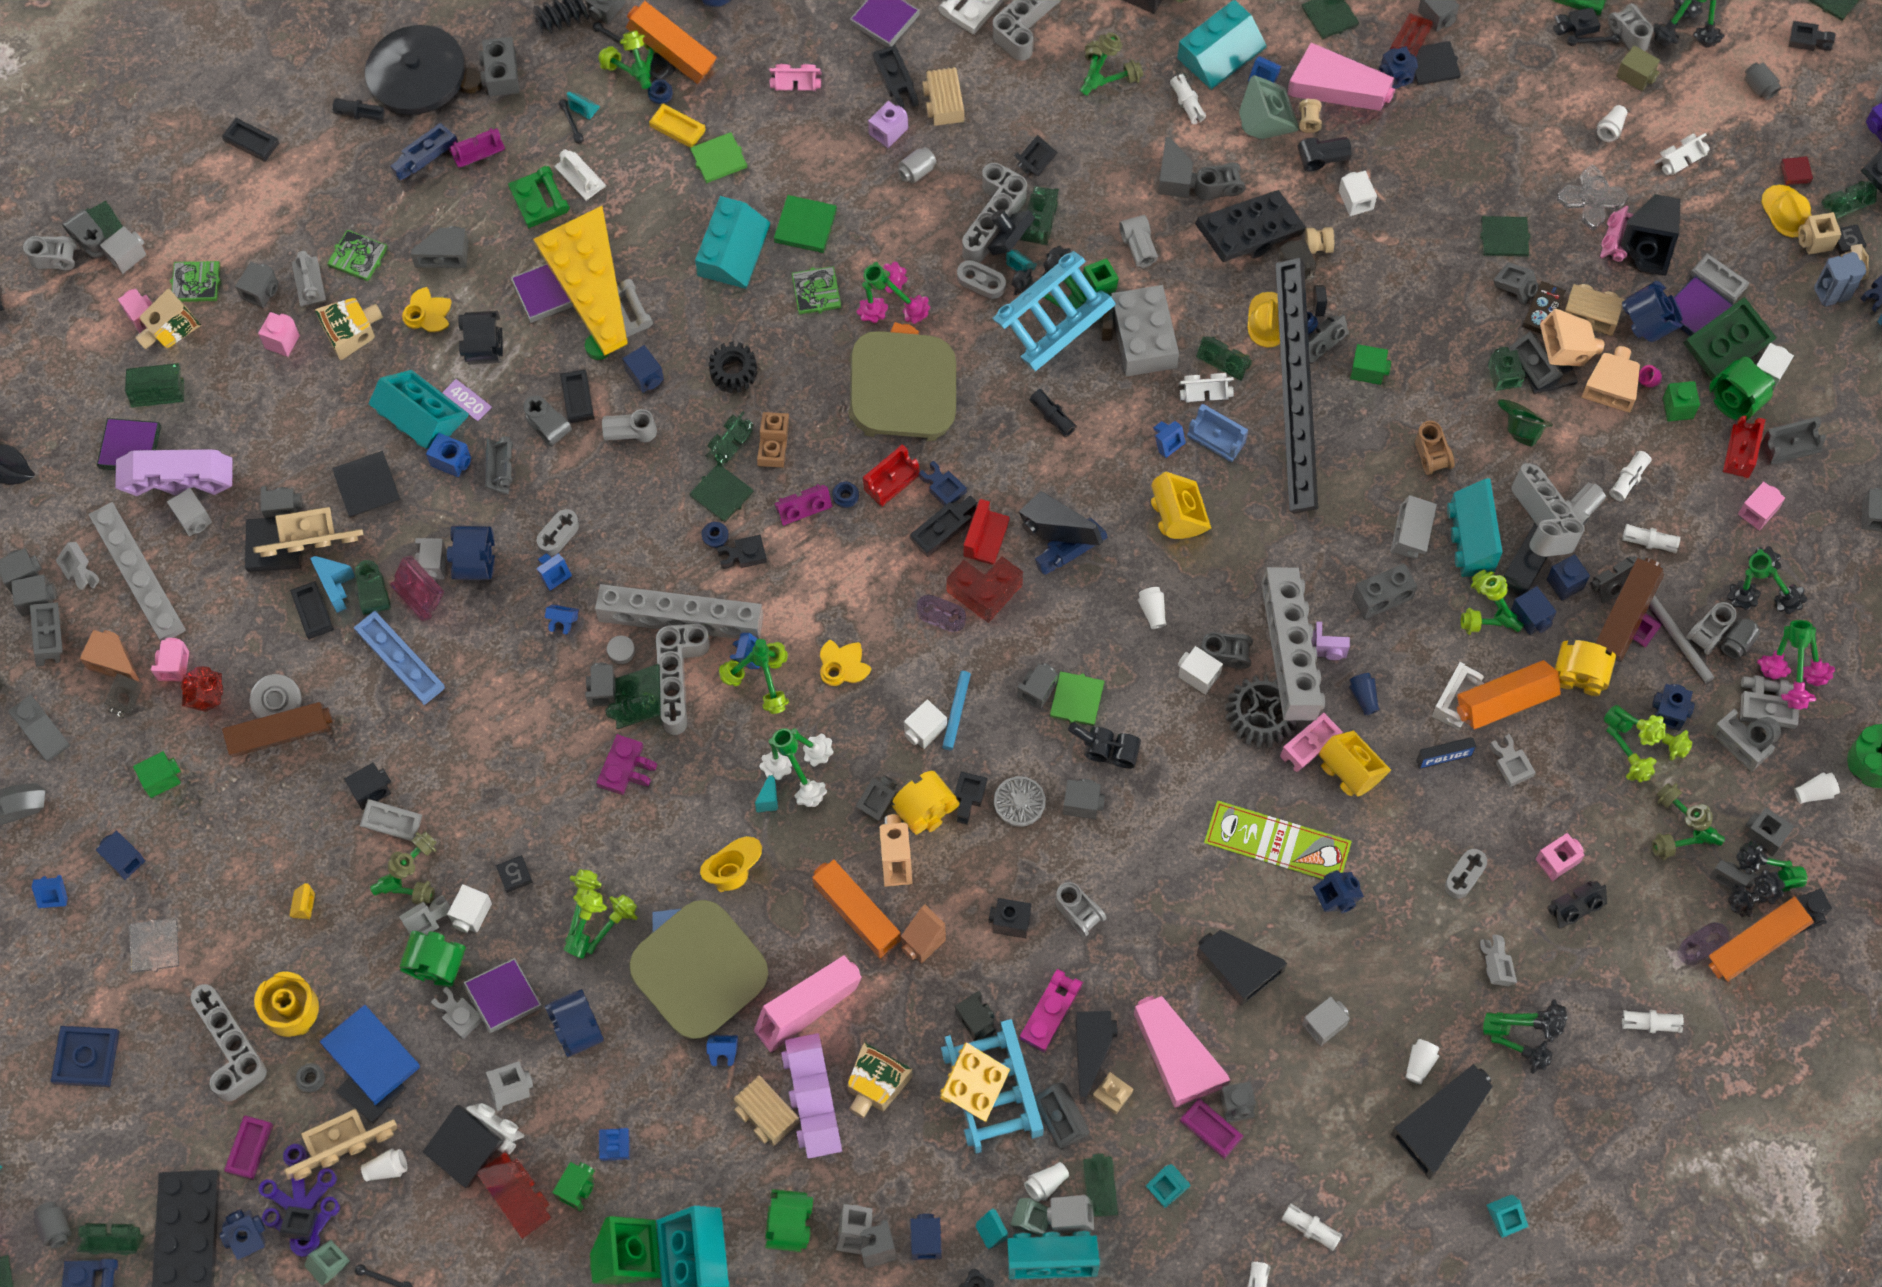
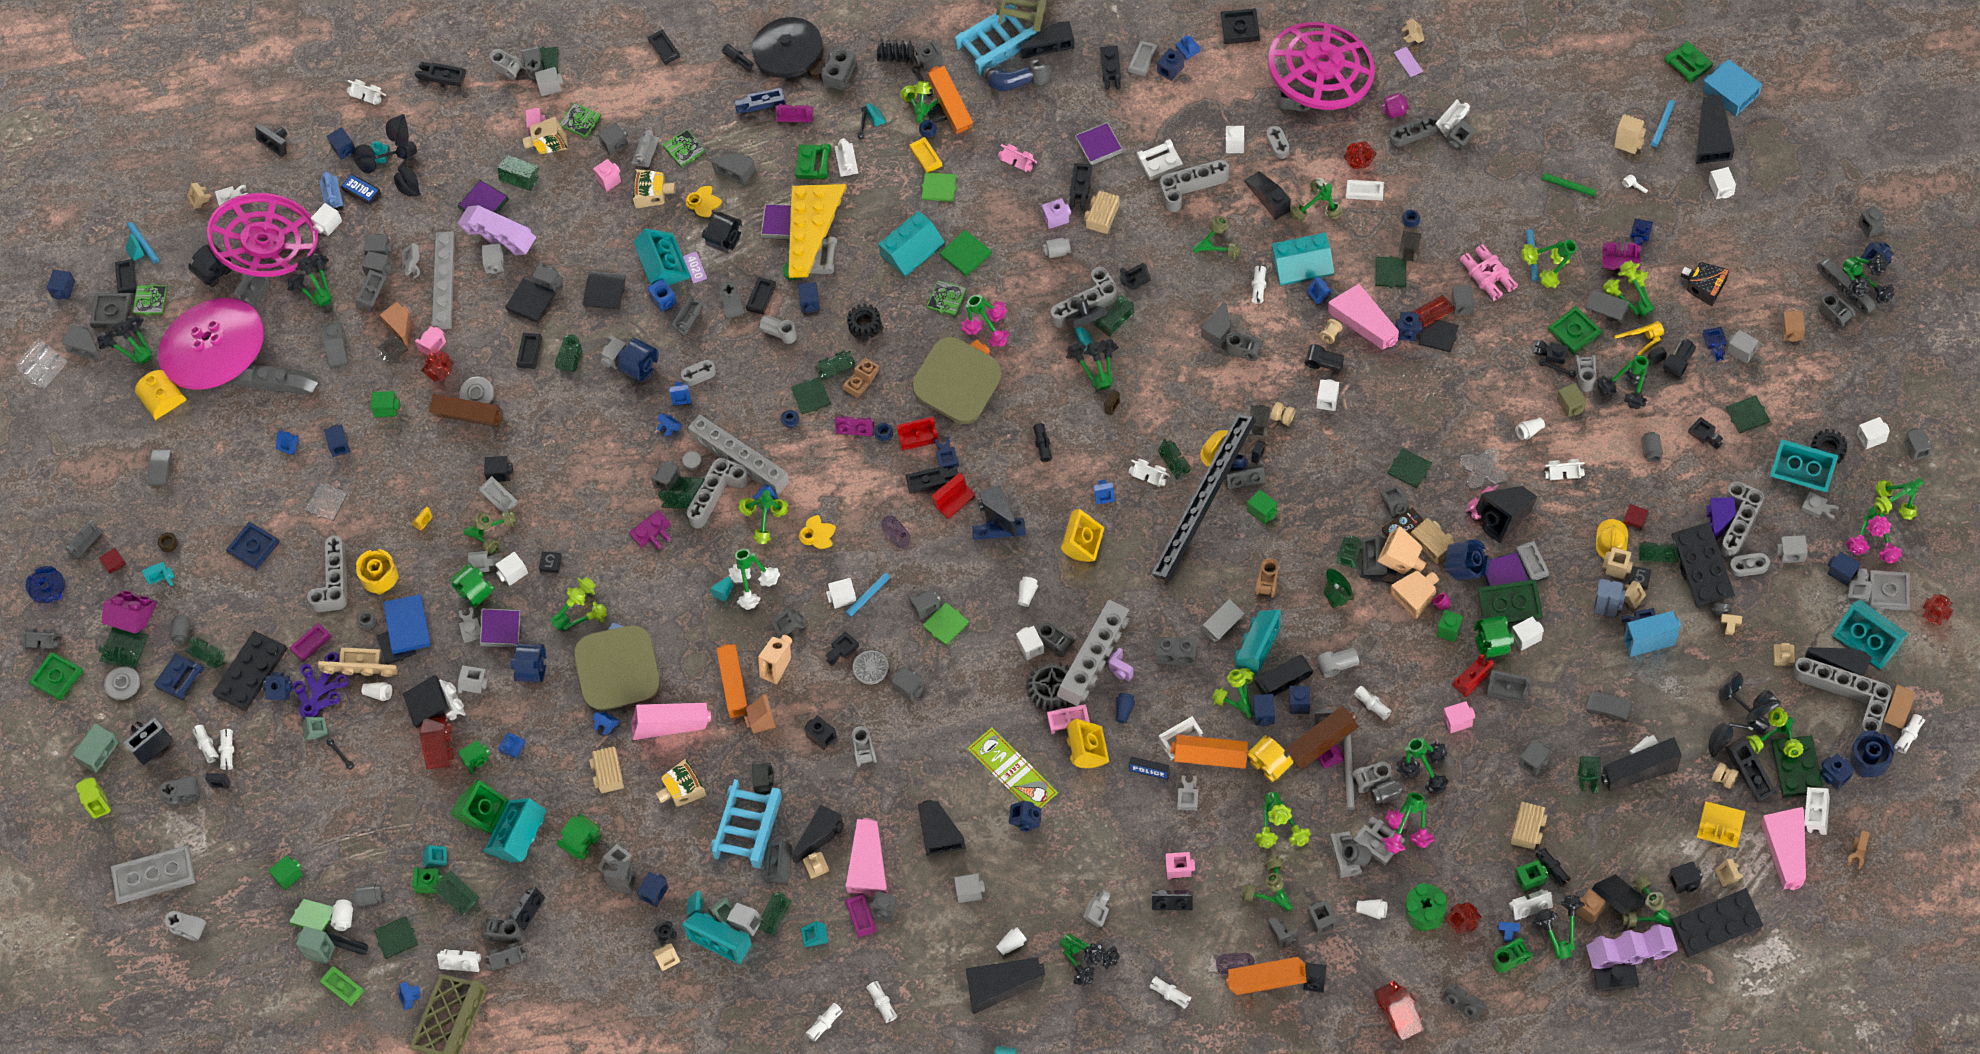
camera: 35 degrees right, 5 degrees down
tan bracket [253,507,364,557] -> none
black tile [280,1206,318,1242] -> none
dark azure slope [310,556,355,613] -> none
medium blue plate [354,611,445,705] -> none
clear pink plate [390,555,444,622] -> none
yellow piece [700,836,762,892] -> none
black plate [717,534,767,569] -> none
lavender brick [781,1033,842,1158] -> none
yellow brick [892,770,960,835] -> none
yellow hinge [940,1042,1010,1122] -> none
clear red brick [946,556,1023,623] -> none
light grey plate [957,260,1006,299] -> none
medium azure fence [992,251,1116,371] -> none
dark pink plate [1019,969,1083,1053] -> none
white cone [1024,1162,1069,1202] -> none
black beam [1068,722,1141,769] -> none
green brick [1082,258,1119,296] -> none
light grey brick [1111,285,1179,377] -> none
light grey piece [1119,215,1158,268] -> none
medium blue hinge [1187,404,1248,463] -> none
black plate [1195,189,1307,262] -> none
sand green slope [1239,75,1299,139] -> none
light grey beam [1445,849,1487,899] -> none
light grey beam [1511,463,1585,556] -> none
white pin [1609,451,1652,502] -> none
dark blue brick [1652,684,1695,731] -> none
black plant [1728,840,1808,917] -> none

